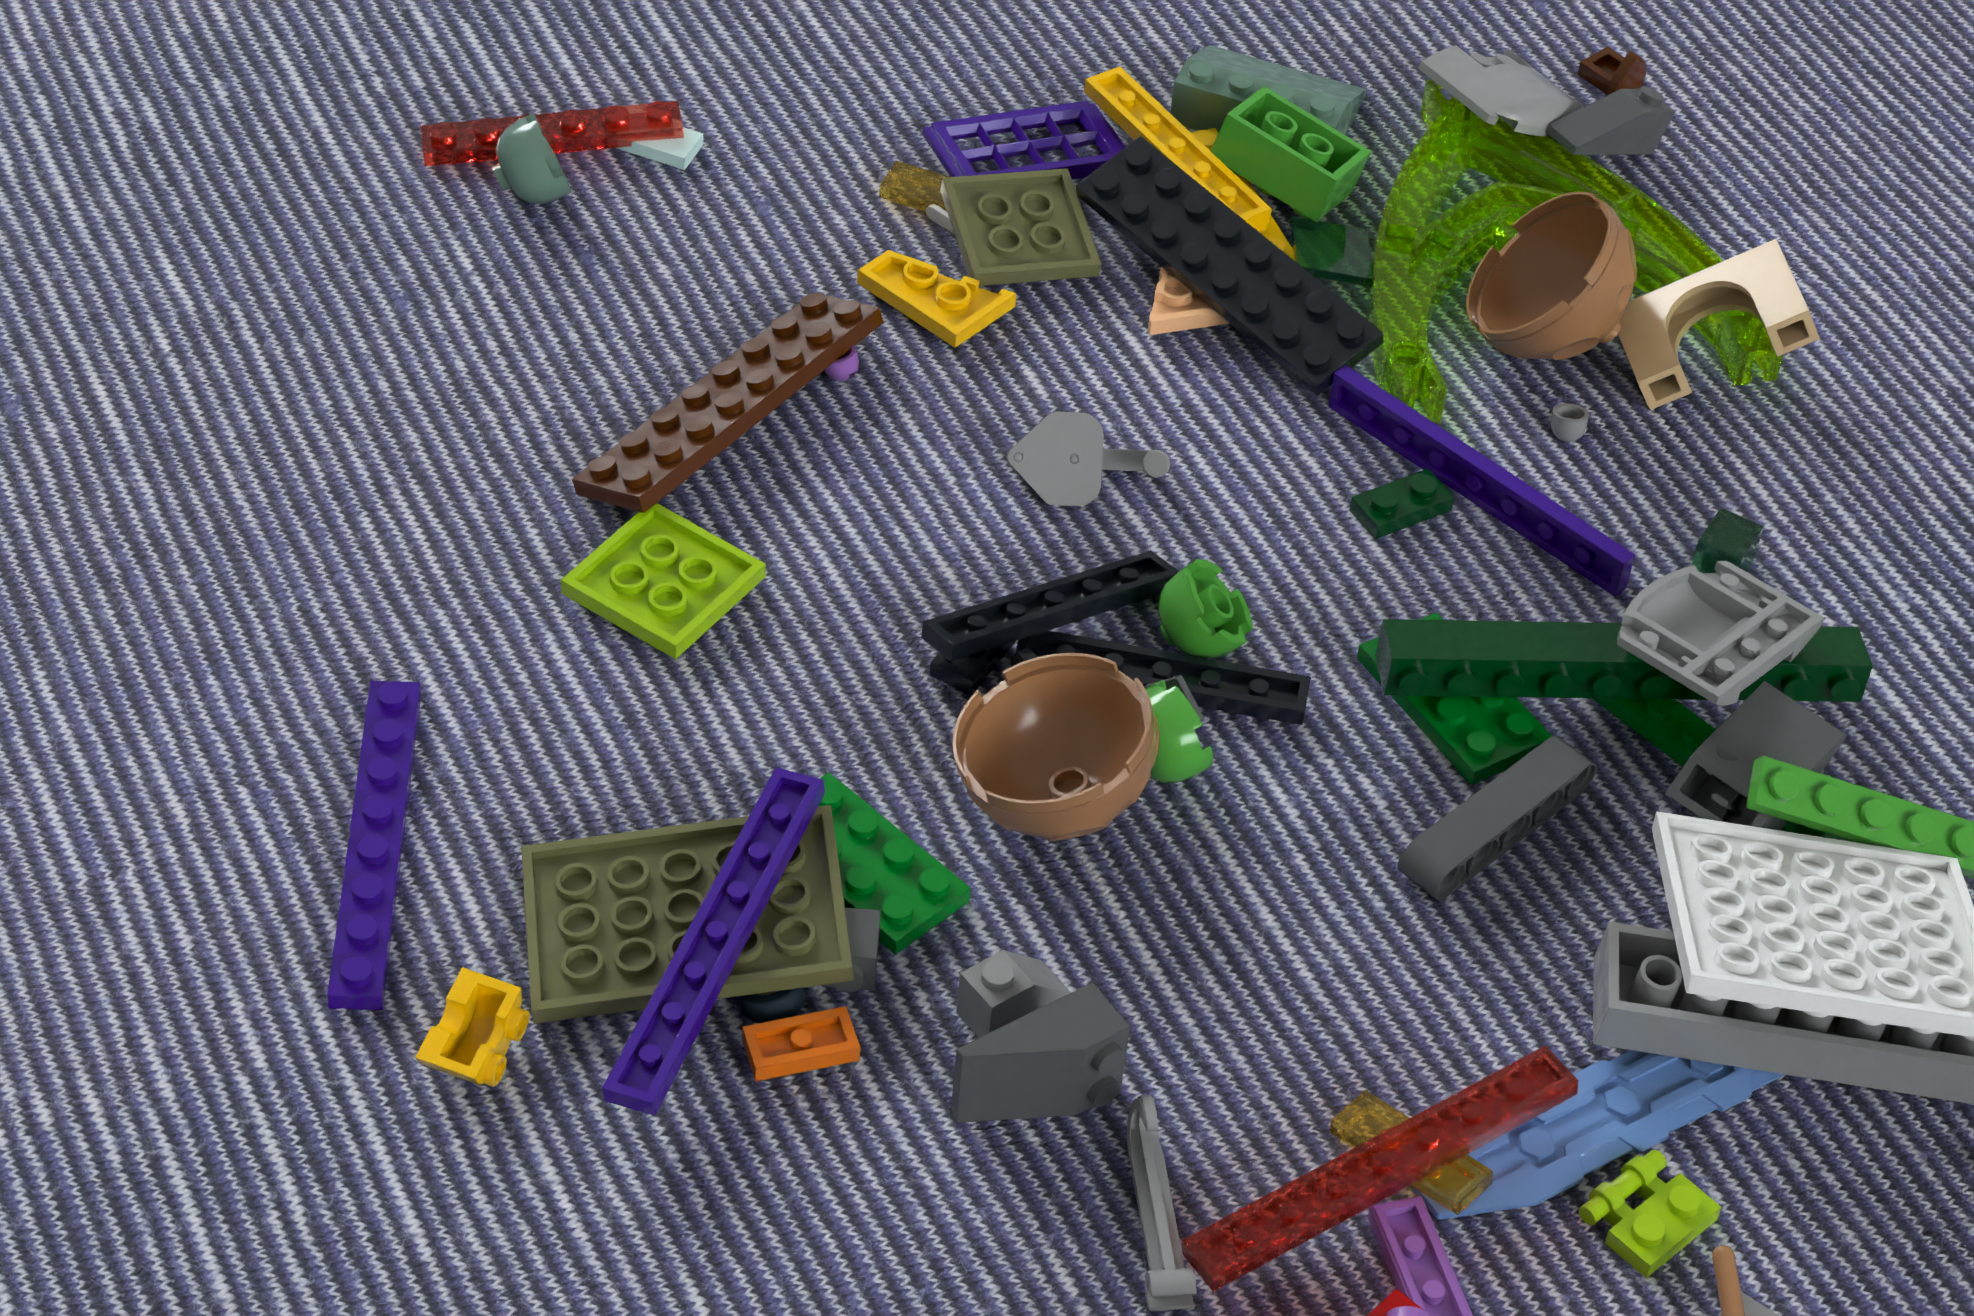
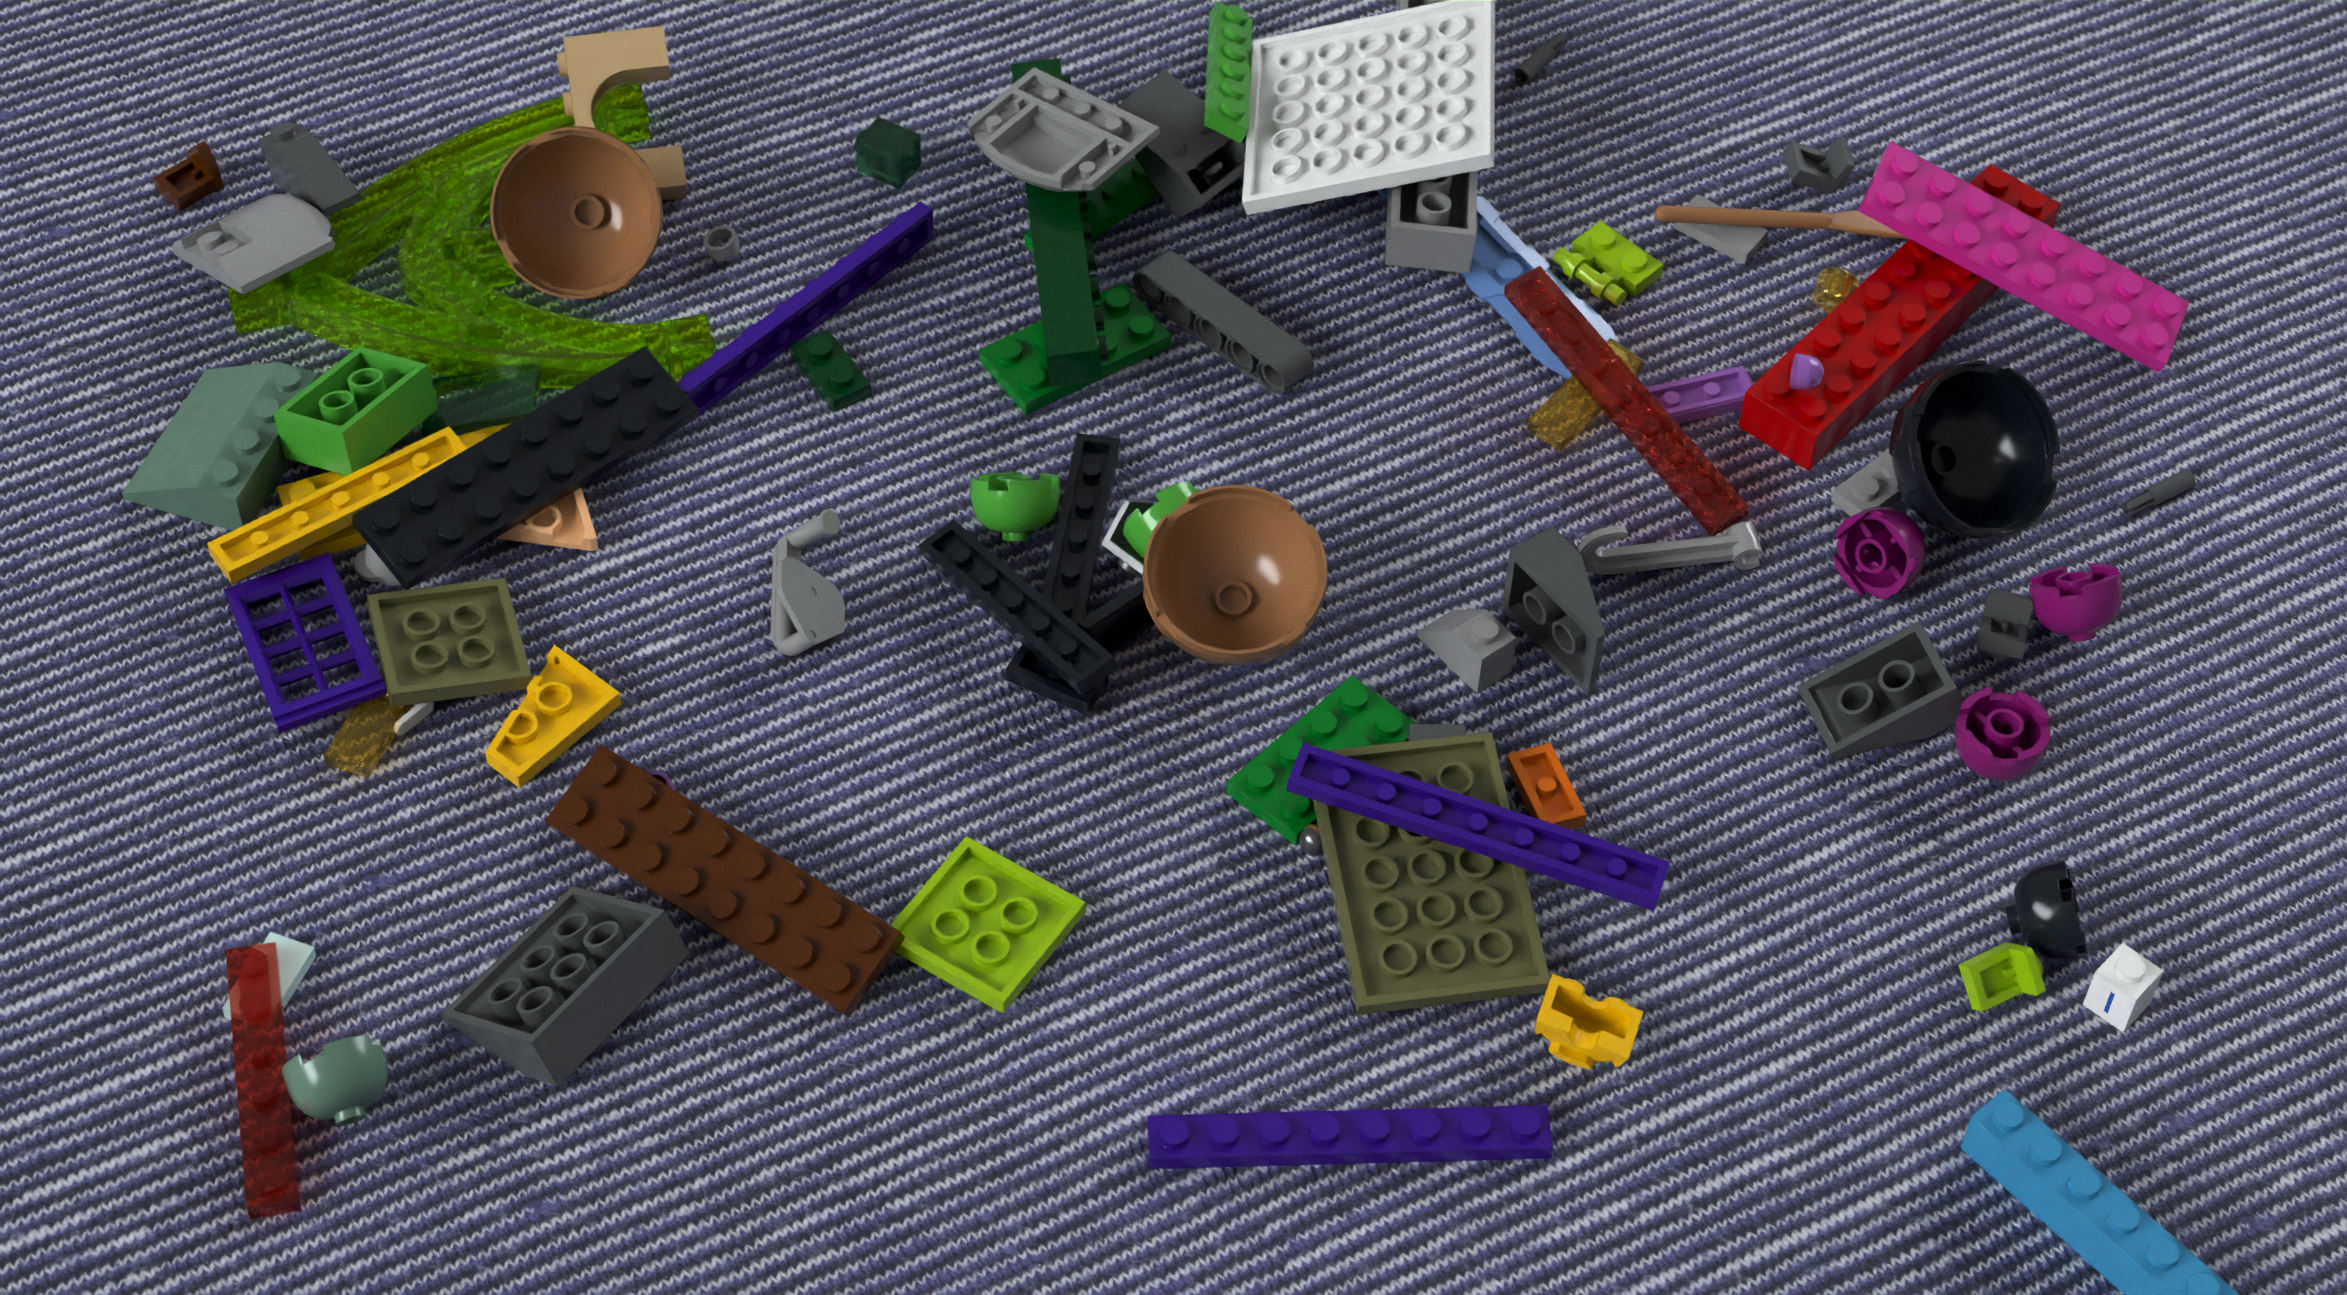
camera: 90 degrees left, 5 degrees up
none -> dark grey slope [441,886,690,1086]

